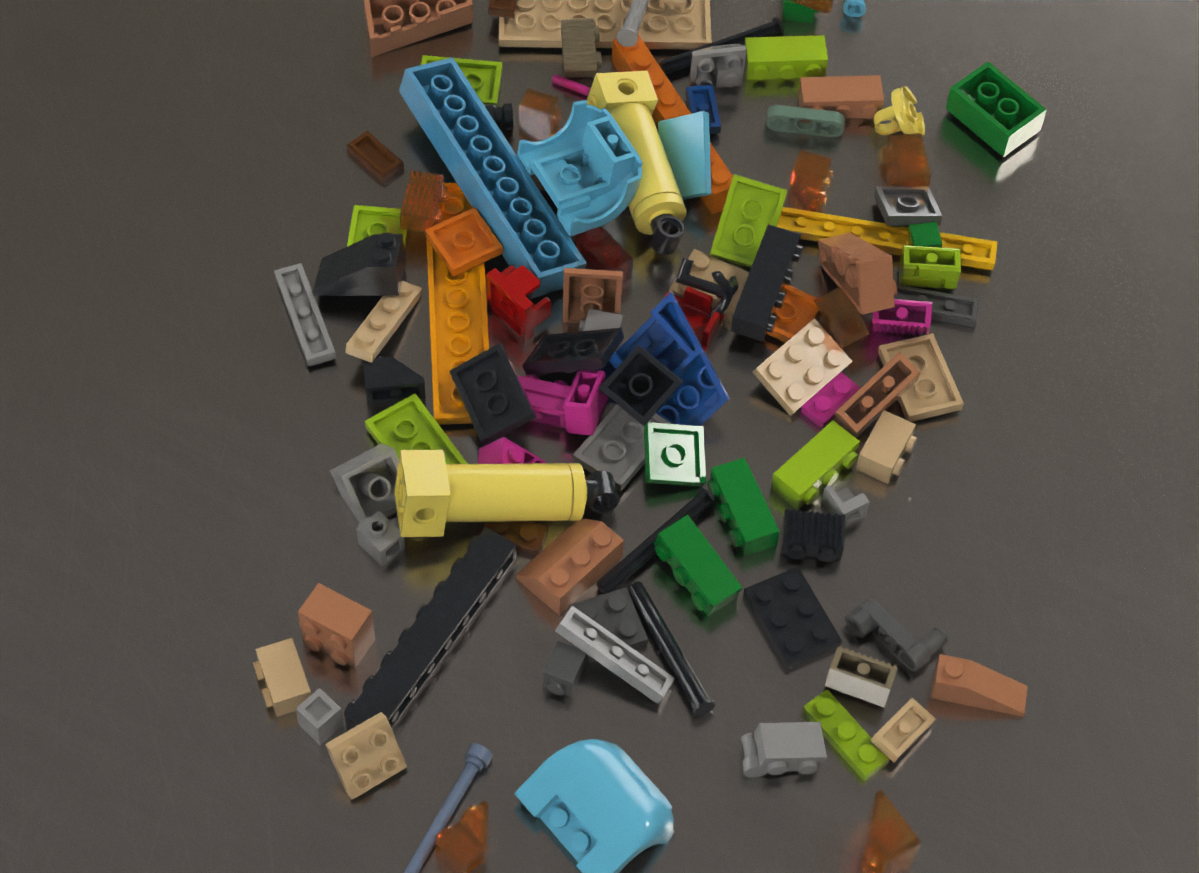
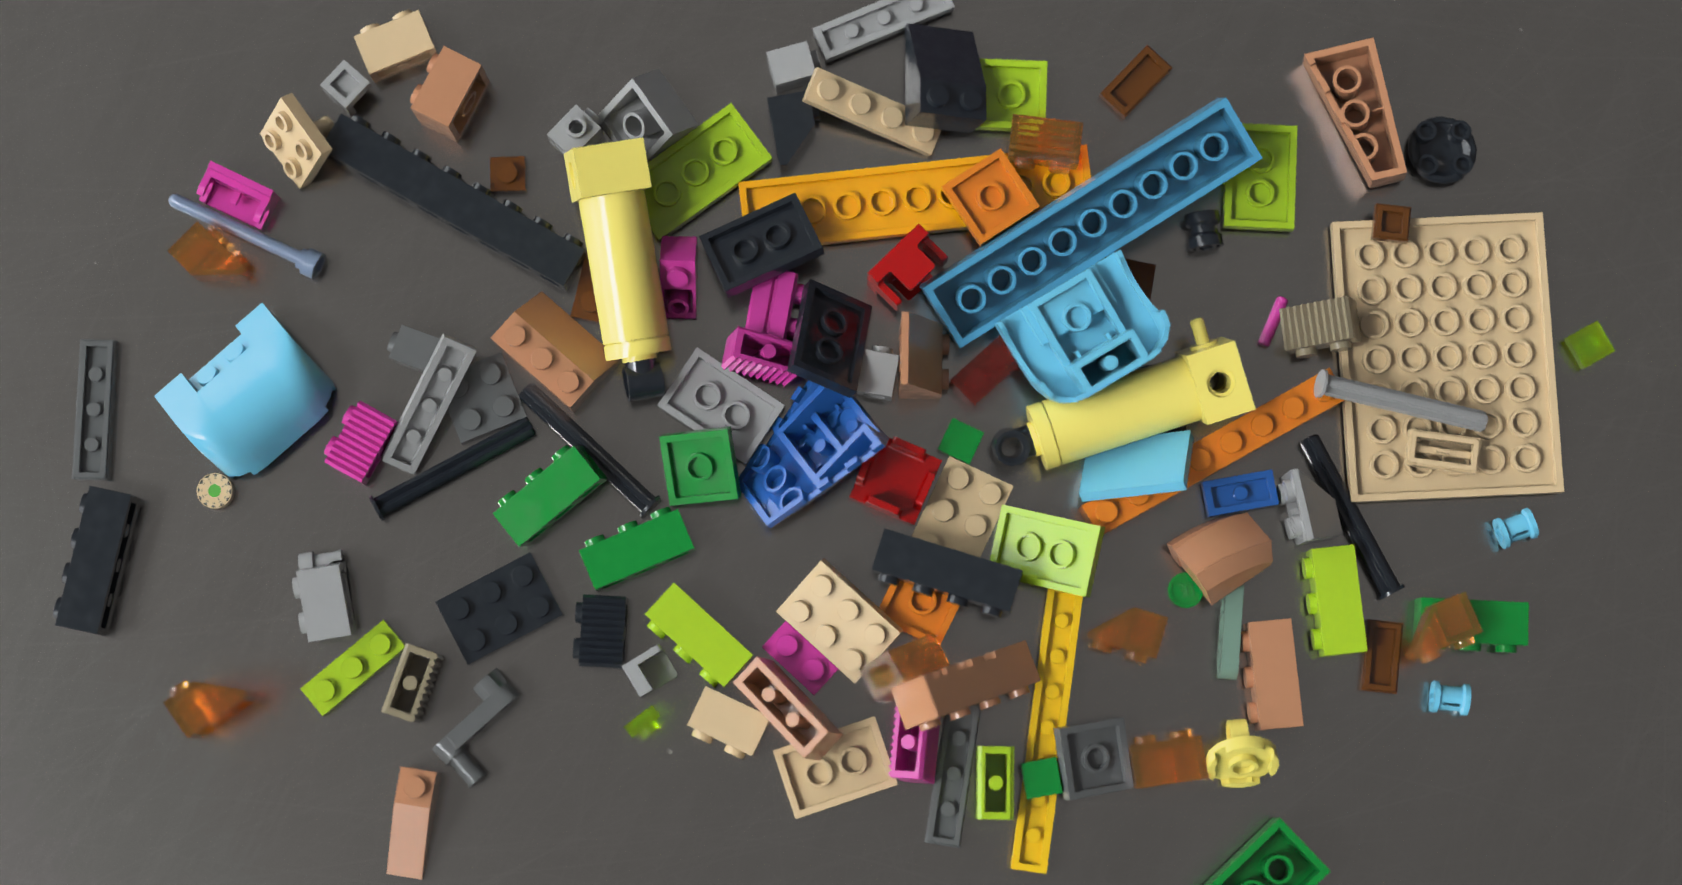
camera: 90 degrees right, 25 degrees up
clear orange brick [518,88,562,142] -> none
black slope [599,345,683,426] -> none
black piece [675,258,739,320] -> none
tan plate [870,698,936,763] -> none
none -> dark pink hinge [196,161,280,232]
none -> tan tile [197,473,235,510]
none -> dark pink brick [324,401,398,485]
none -> reddish brown plate [490,156,527,194]
none -> clear neon green plate [624,705,663,740]
none -> light grey brick [766,41,821,93]
none -> green tile [937,418,984,465]
none -> nougat slope [1167,512,1273,605]
none -> green piece [1167,572,1203,608]
none -> reddish brown tile [1359,619,1403,695]

